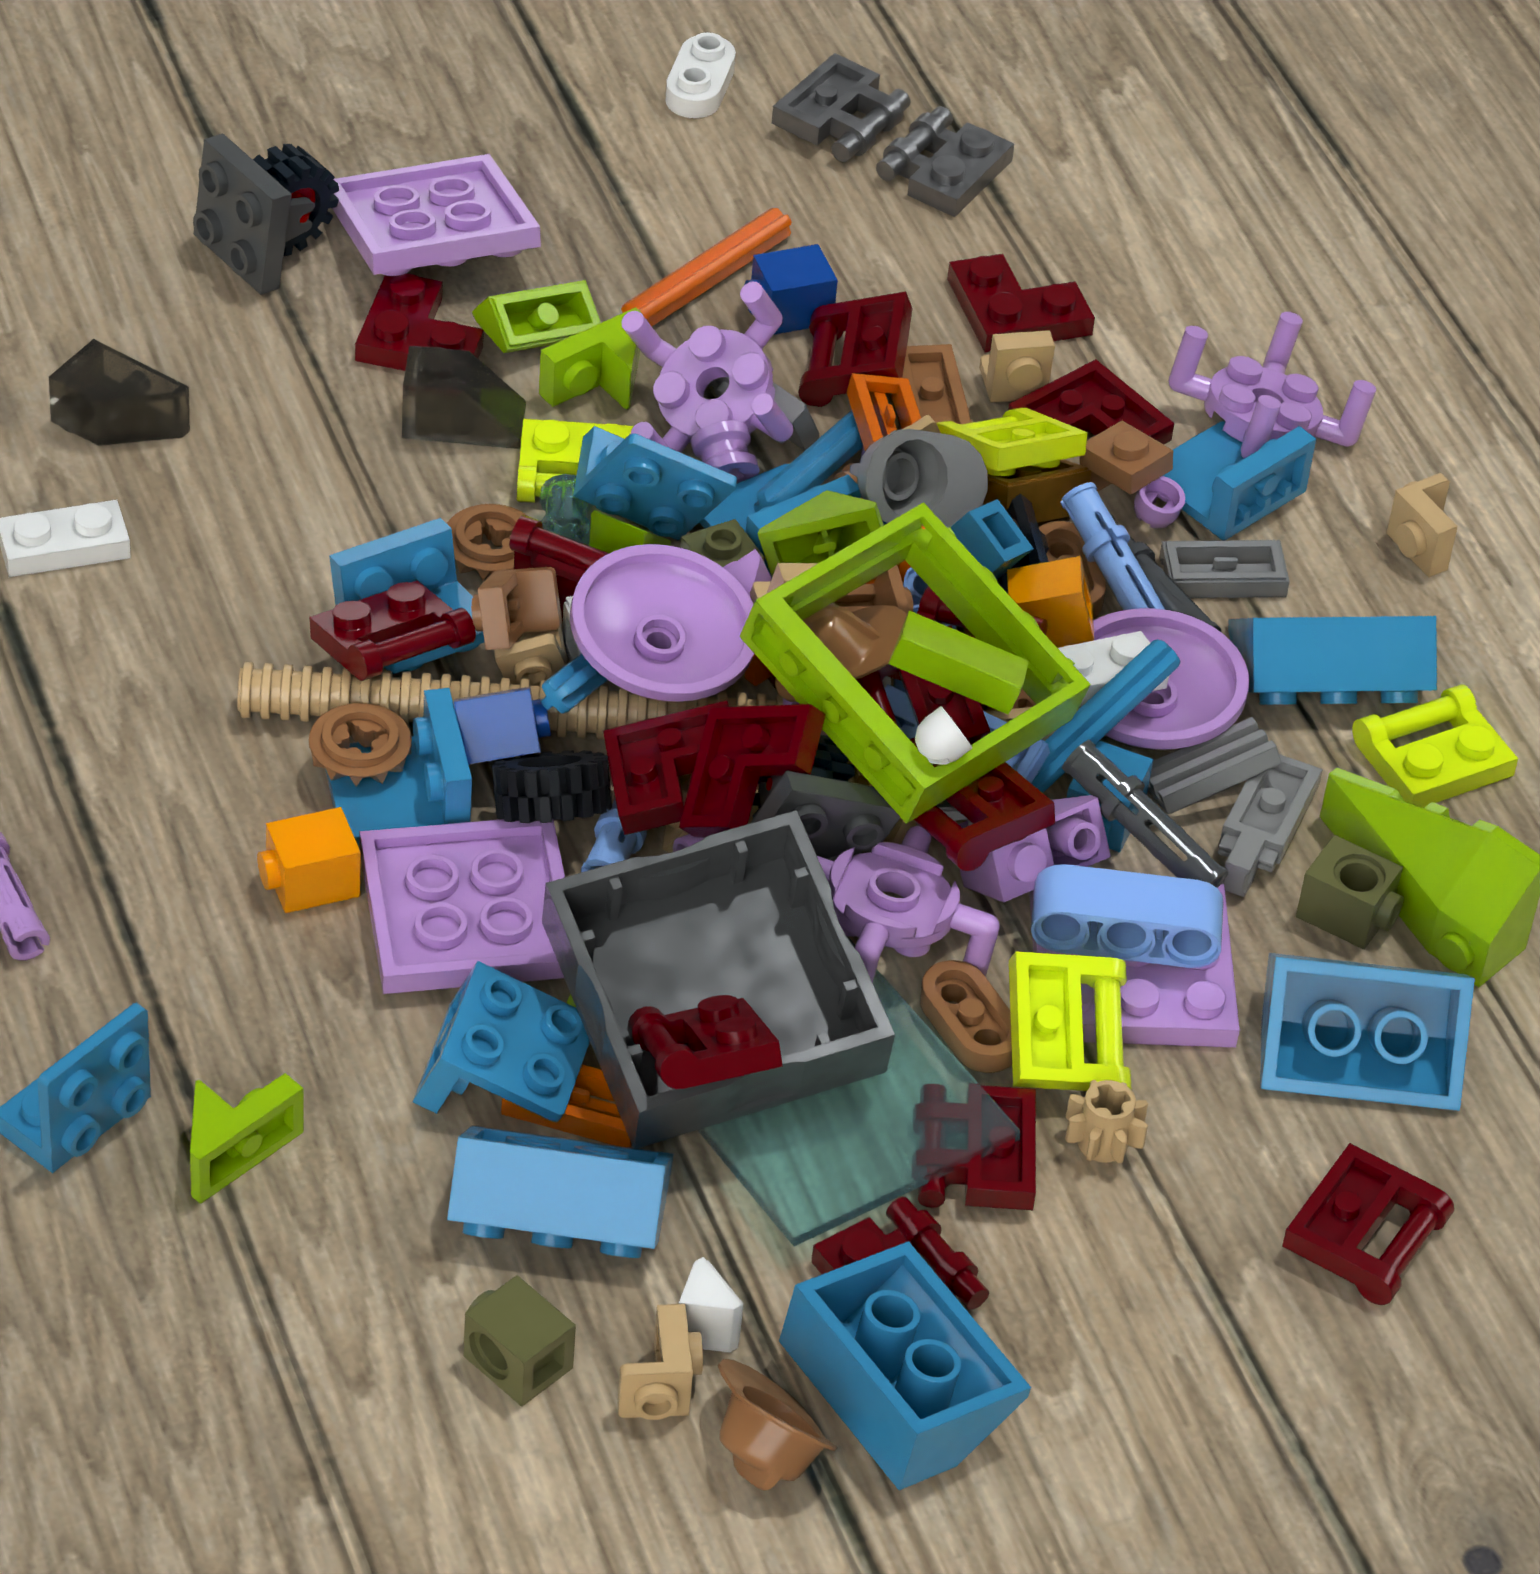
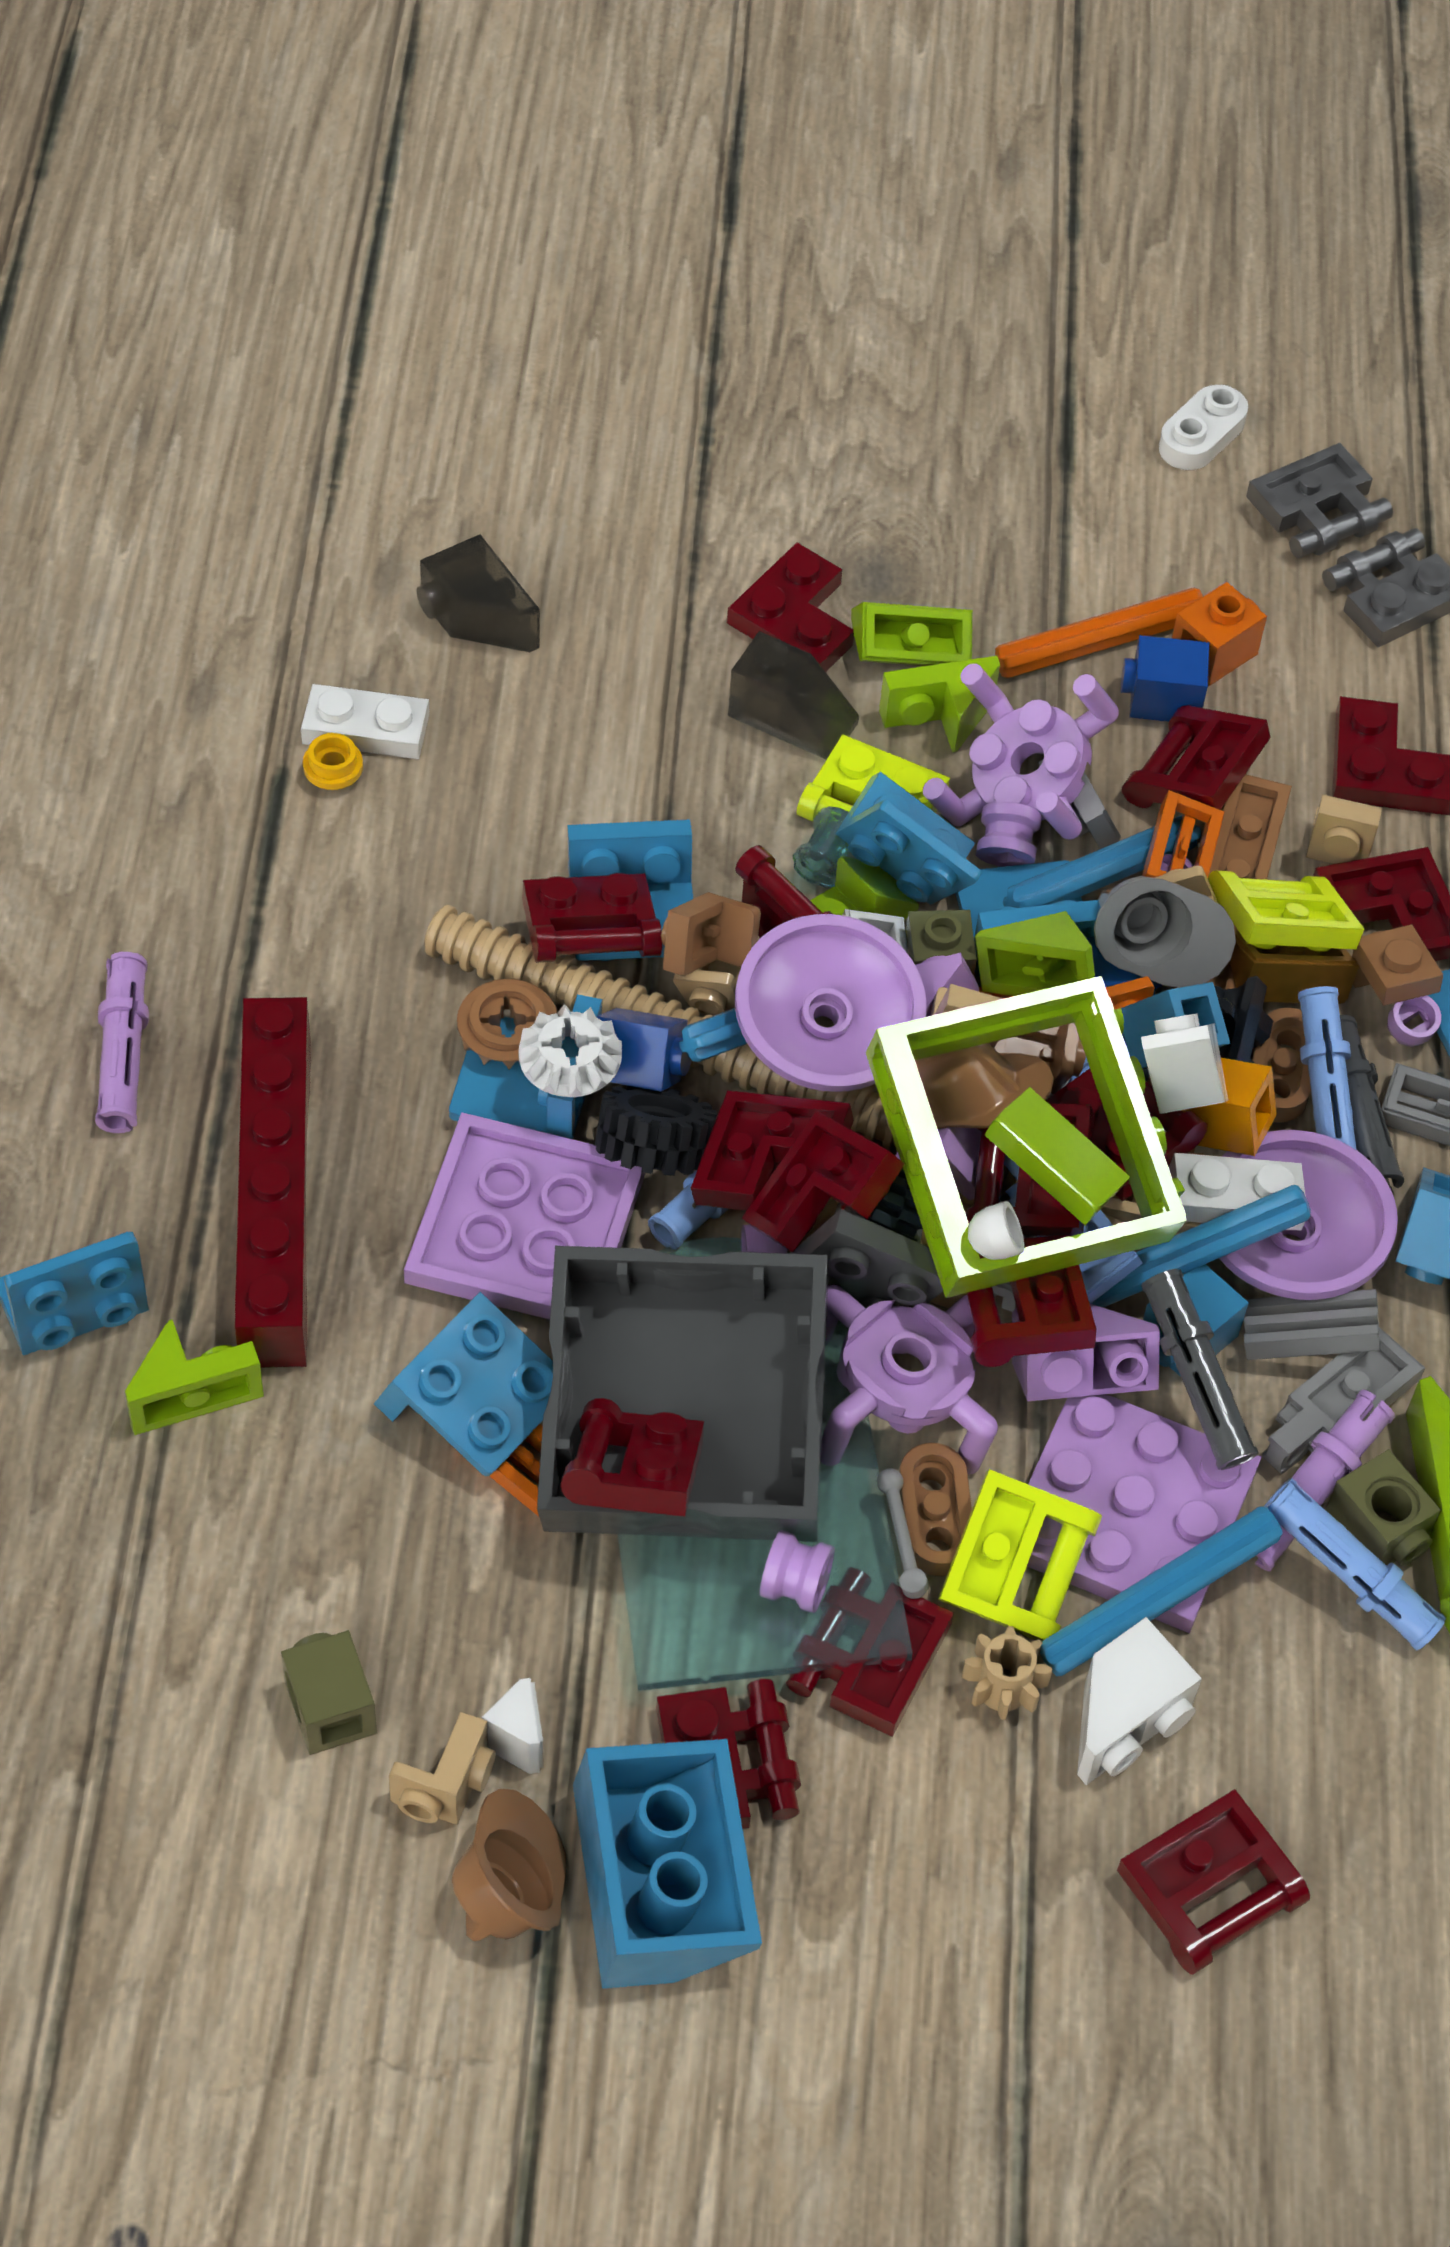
camera: 25 degrees right, 10 degrees up
dark grey plate [193,133,339,295] -> none
light orange brick [257,807,361,913] -> none
lavender plate [332,154,541,276] -> none
medium nougat gear [447,504,529,581] -> none
dark azure slope [447,1126,674,1258] -> none
light blue beam [1031,864,1224,968] -> none
dark azure slope [1260,953,1475,1111] -> none
none -> dark red arch [235,997,311,1368]
none -> yellow plate [303,733,363,790]
none -> white gear [518,1004,622,1097]
none -> lavender wheel [760,1530,835,1613]
none -> light grey hinge [877,1468,928,1599]
none -> dark azure axle [1040,1506,1283,1676]
none -> white slope [1077,1617,1202,1785]
none -> white slope [1141,1013,1228,1114]
none -> orange brick [1172,582,1267,687]
none -> lavender pin [1255,1389,1395,1571]
none -> light blue pin [1264,1478,1446,1651]

